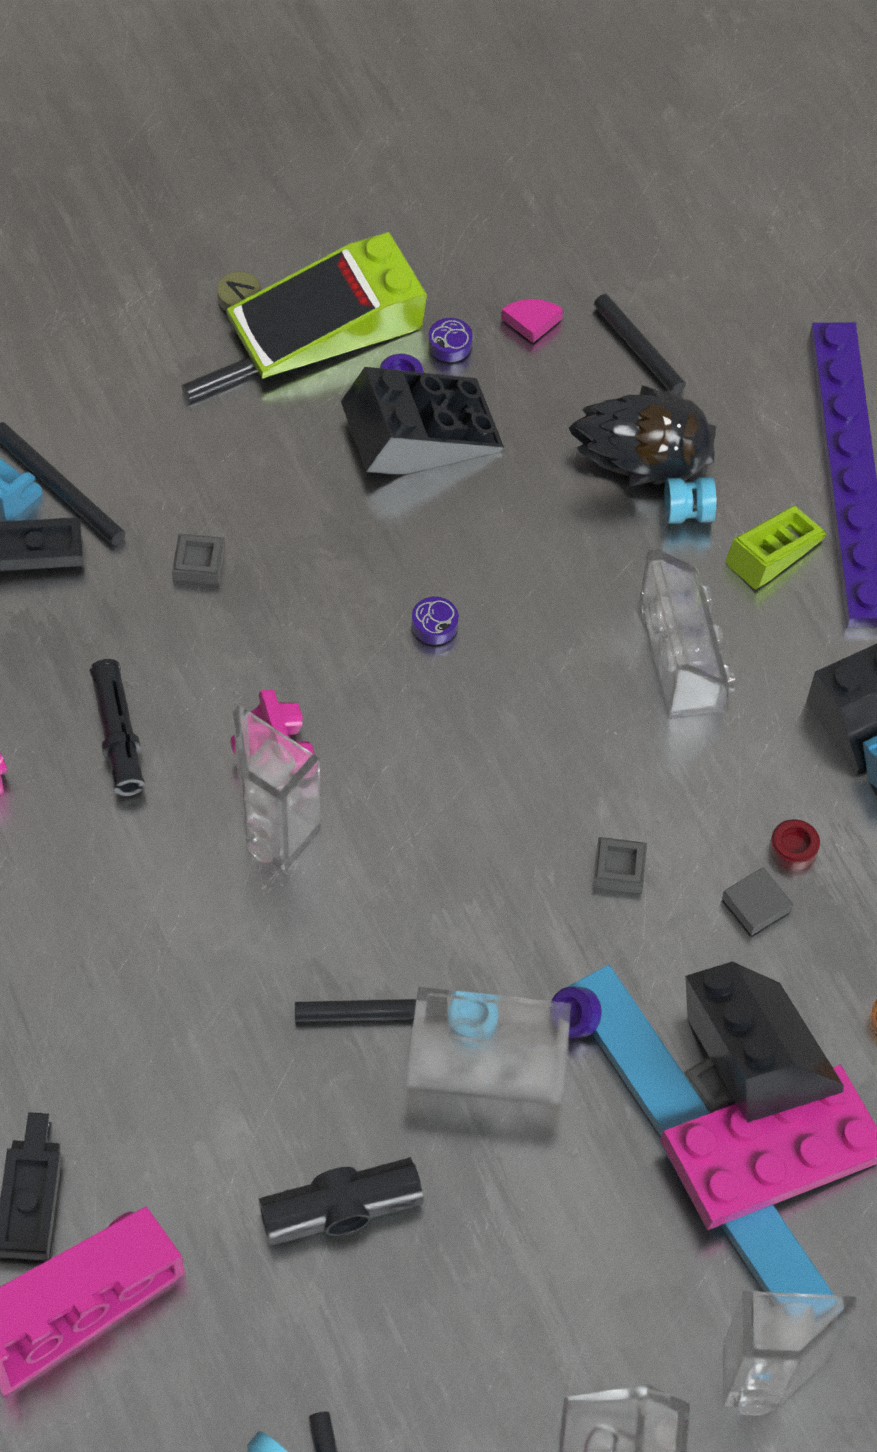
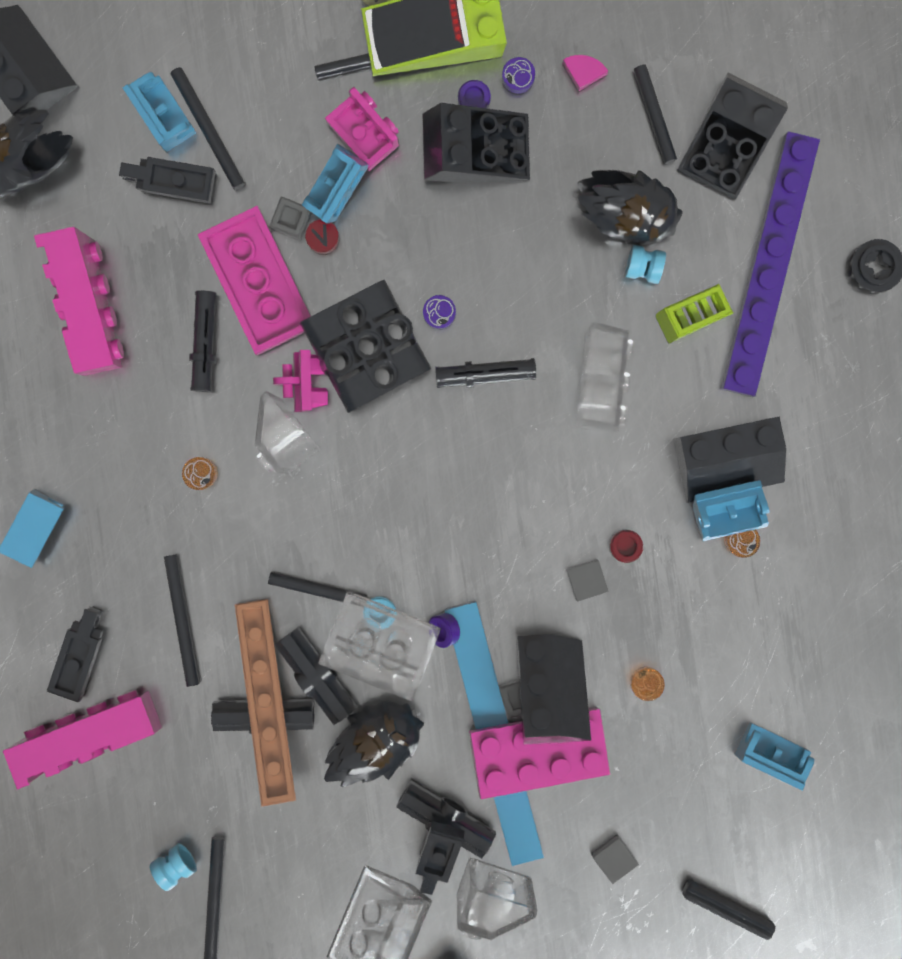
camera: 10 degrees right, 30 degrees up
dark grey tile [593,837,647,894] -> none
none -> black bar [164,554,200,687]
none -> clear orange tile [182,457,217,490]
none -> dark pink plate [197,206,311,355]
none -> nougat tile [235,599,296,807]
none -> black piece [275,627,357,725]
none -> black connector [300,279,432,413]
none -> dark azure hinge [302,144,369,224]
none -> dark red tile [305,219,339,254]
none -> black head [324,701,424,787]
none -> dark pink bracket [325,87,399,171]
none -> black piece [396,781,496,859]
none -> black hinge [415,821,465,895]
none -> black pin [435,358,536,388]
none -> black slope [677,72,788,200]

